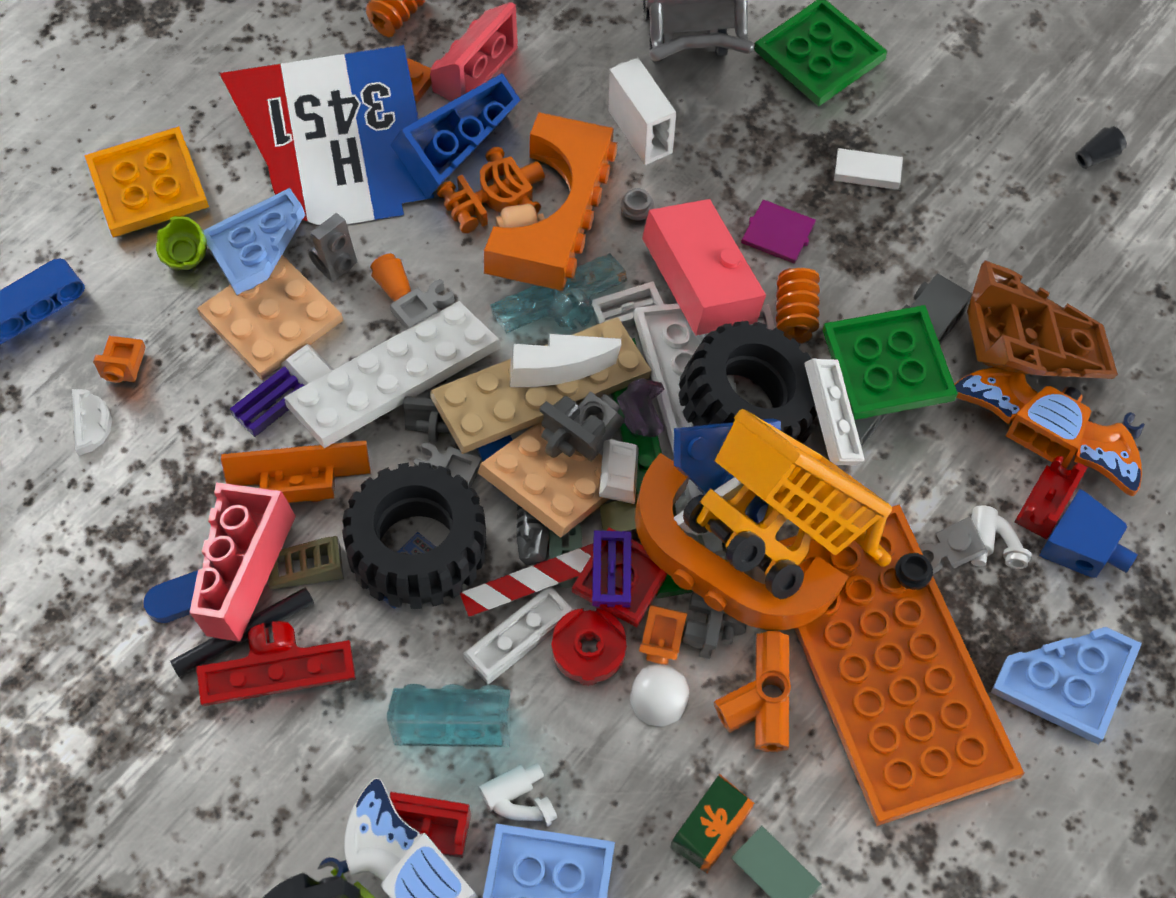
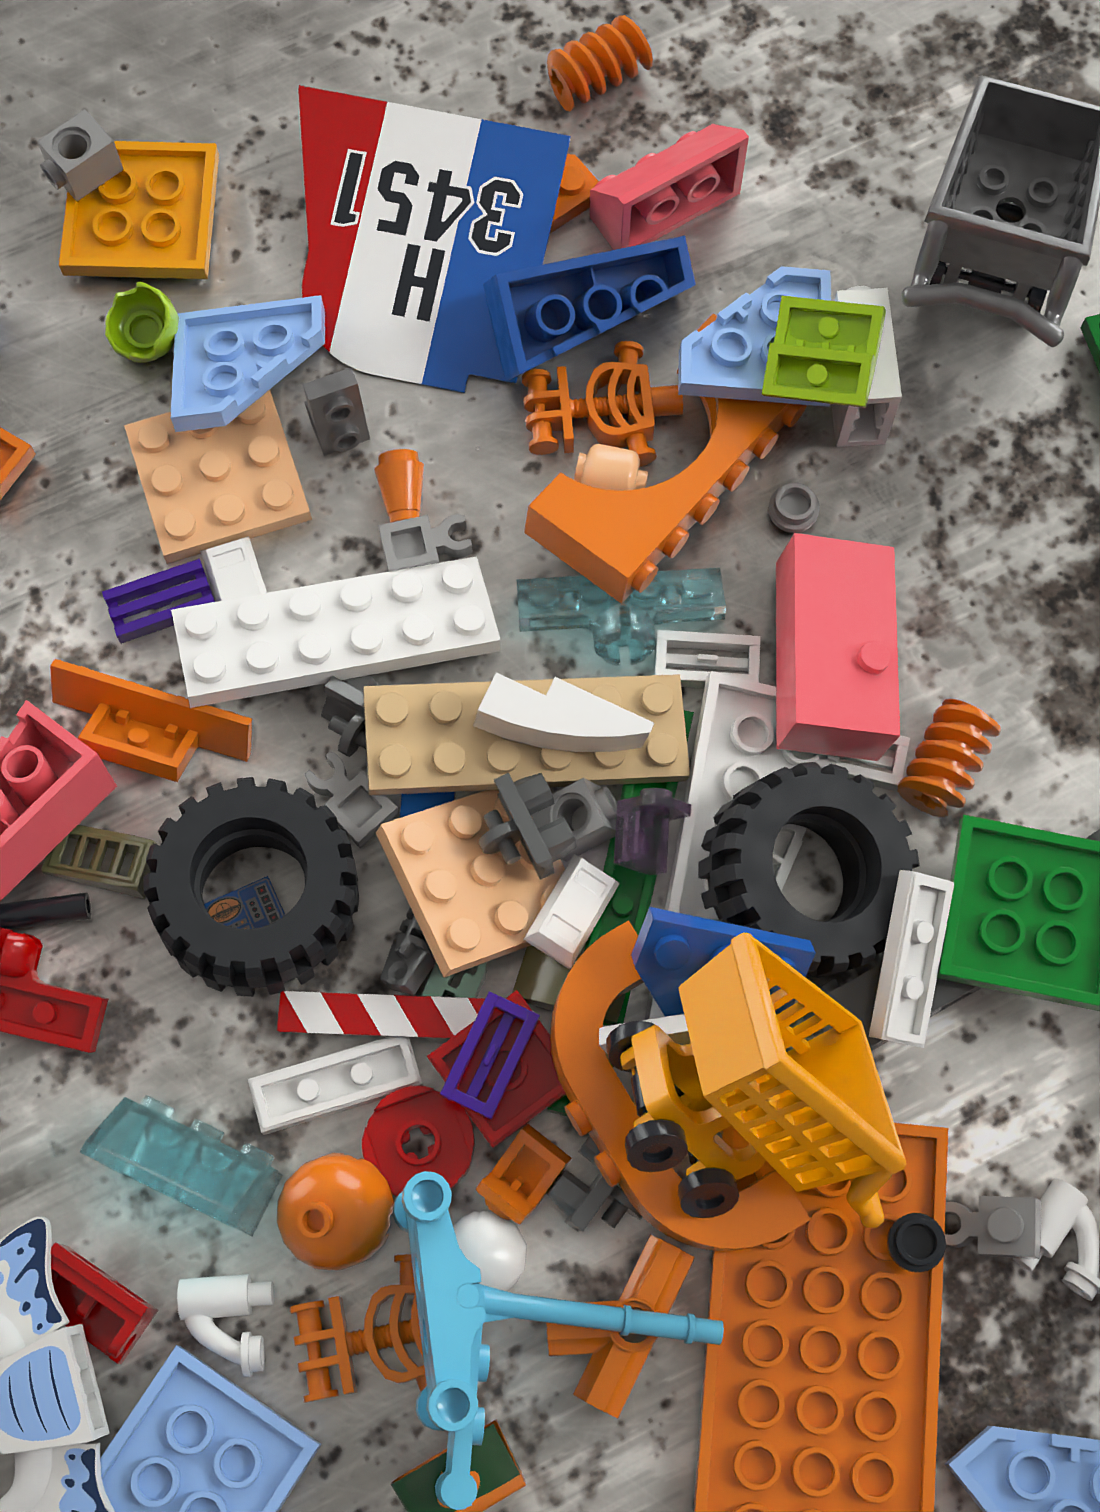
camera: 25 degrees right, 10 degrees up
magenta piece [741,199,816,264] -> none
none -> light grey brick [37,109,124,201]
none -> orange cylinder [277,1153,394,1270]
none -> orange piece [290,1254,427,1403]
none -> medium azure piece [392,1171,724,1510]
none -> light blue plate [678,266,831,407]
none -> lime slope [762,296,886,408]

